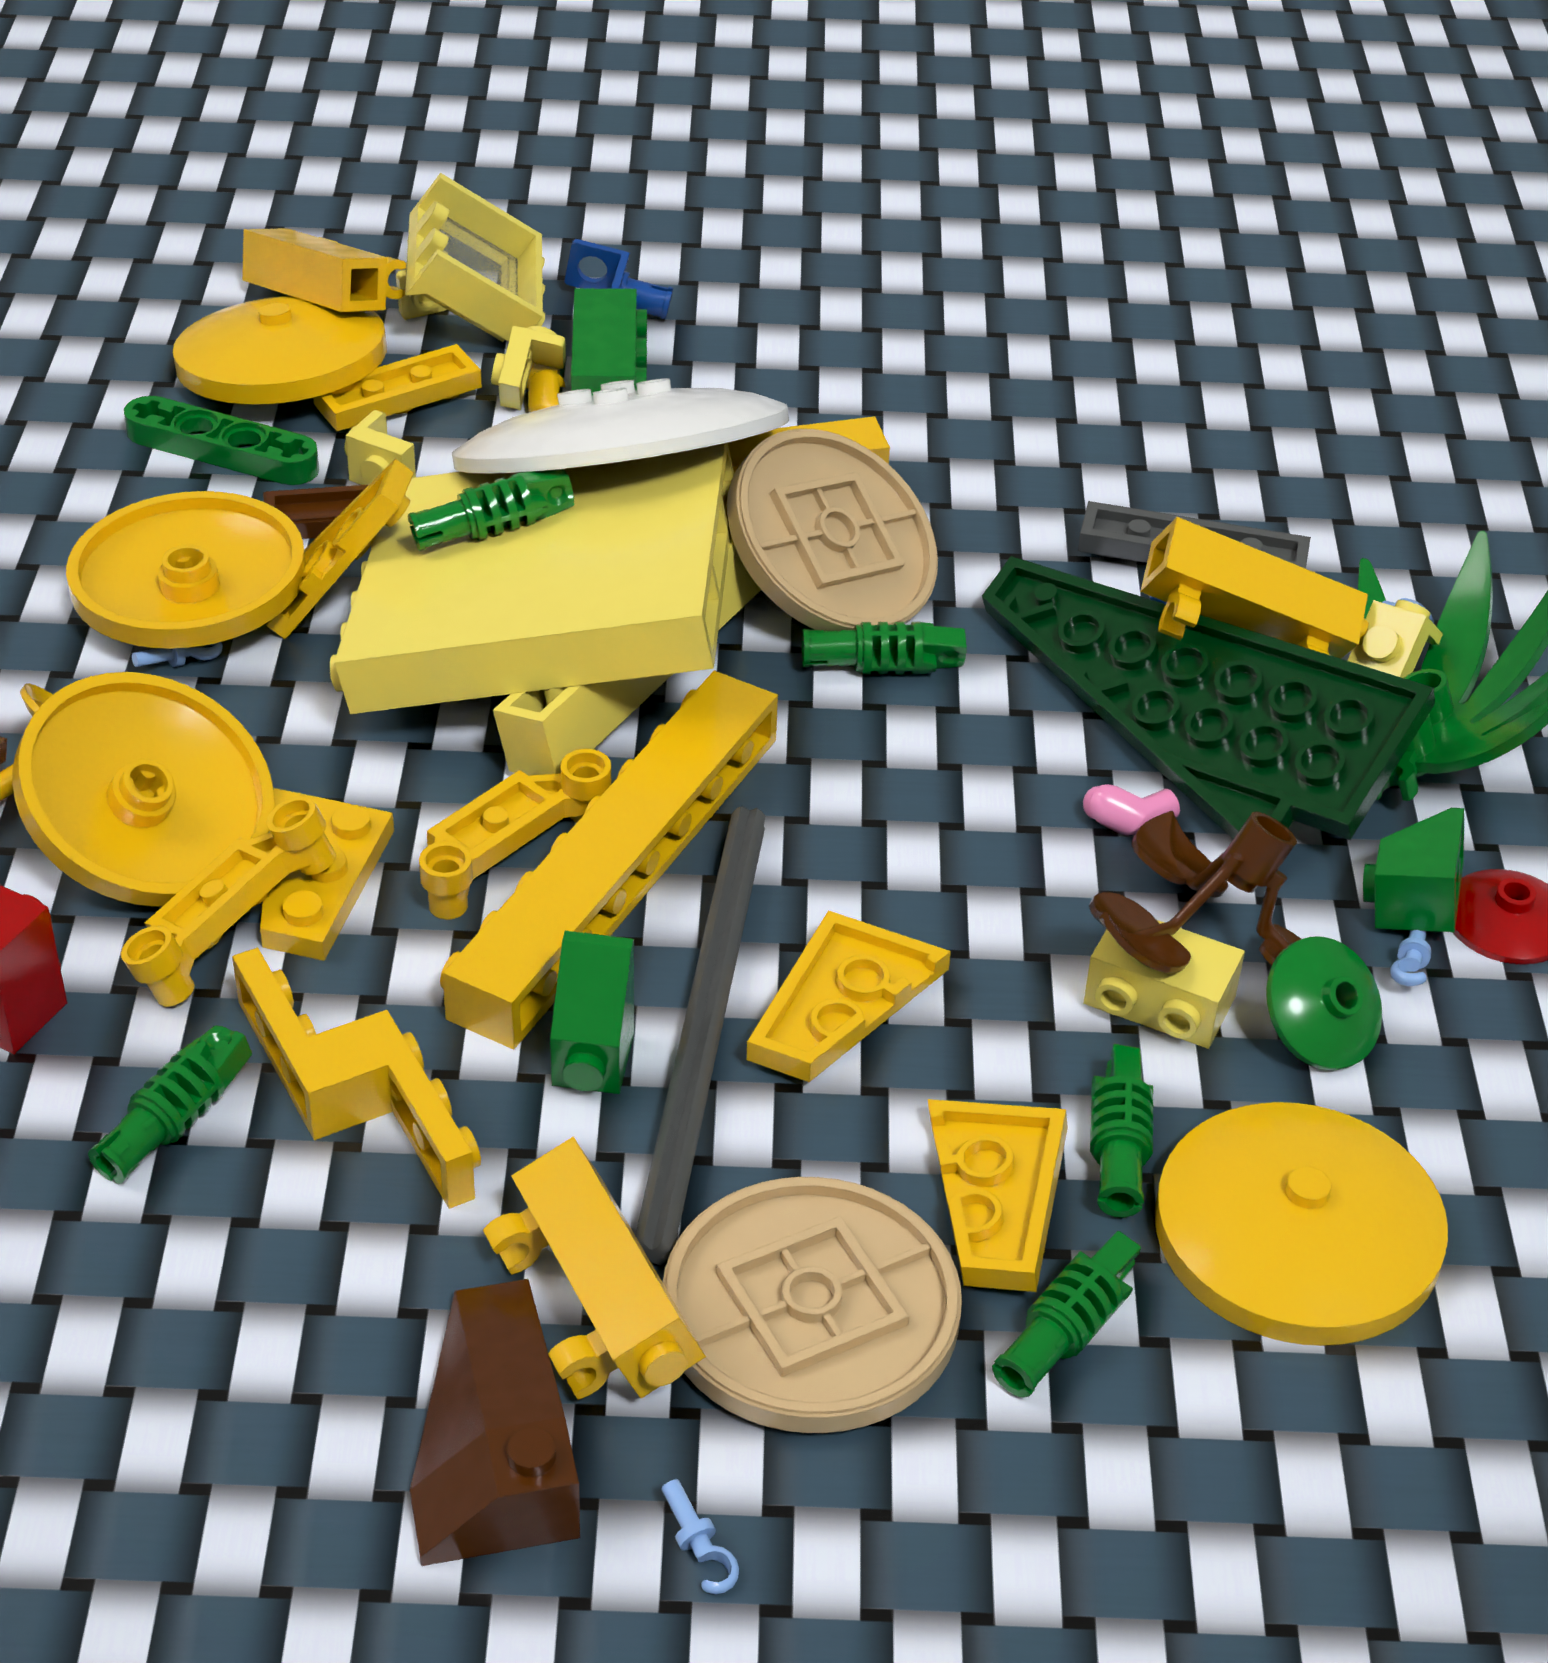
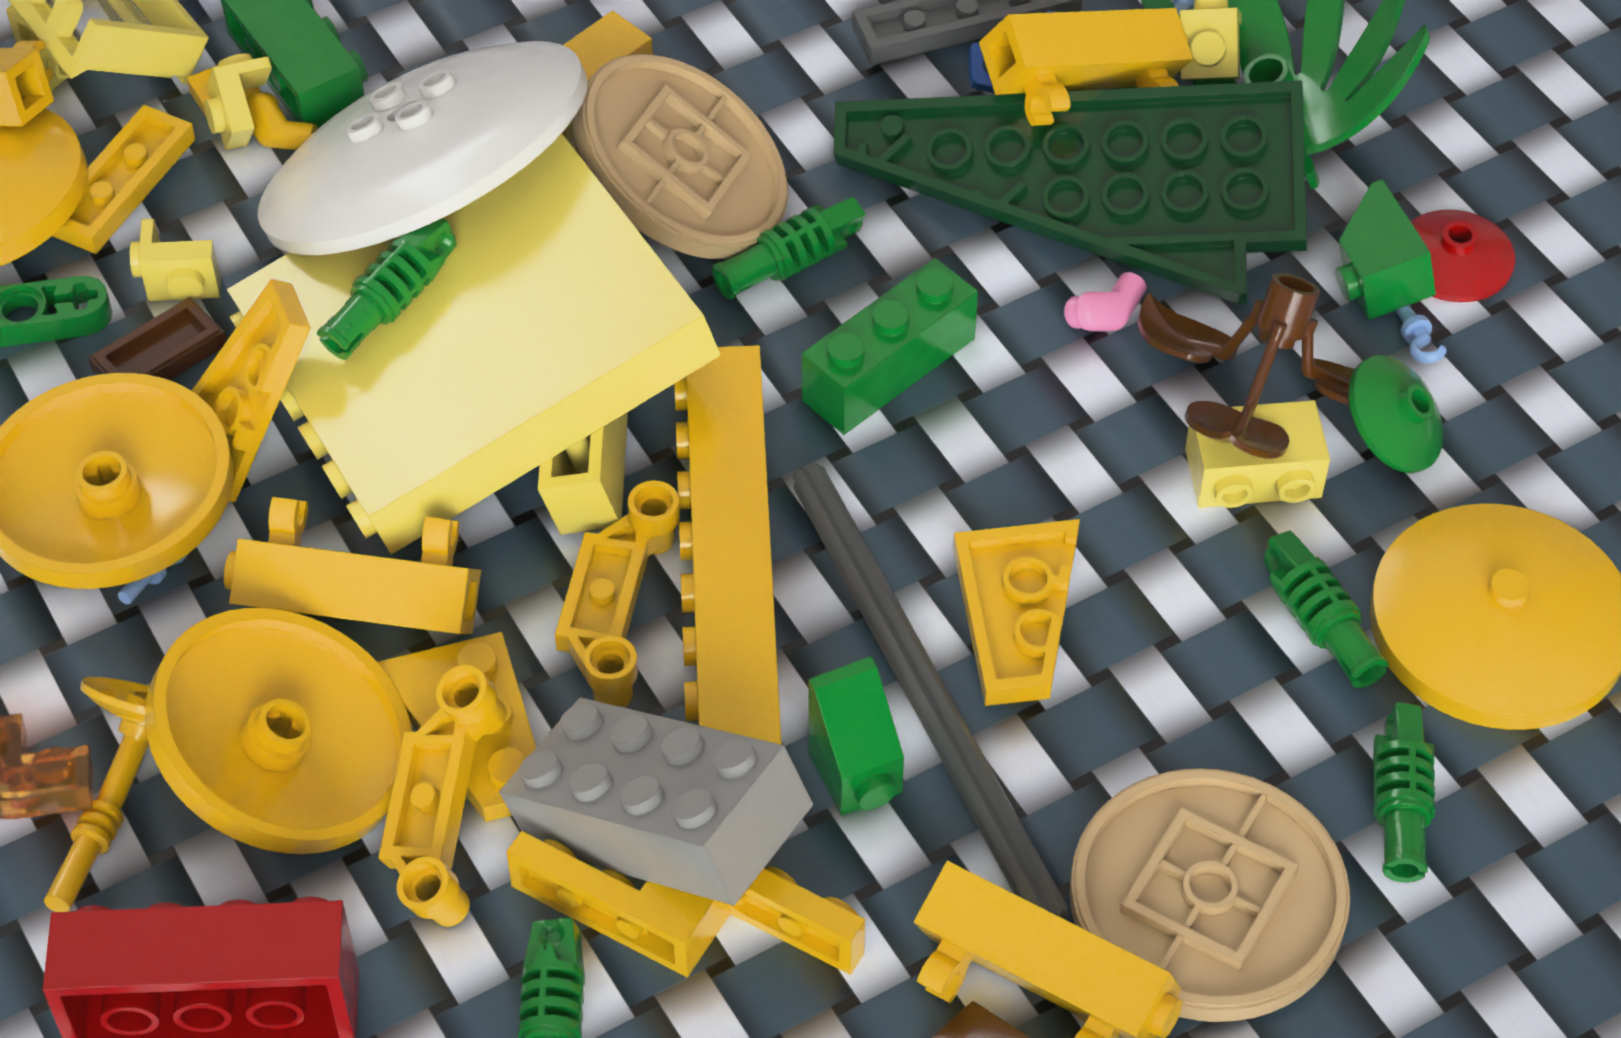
camera: 30 degrees left, 10 degrees up
yellow wing [927,1099,1068,1292] -> none
none -> yellow brick [224,497,481,634]
none -> light grey piece [499,697,813,906]
none -> green brick [802,258,978,435]

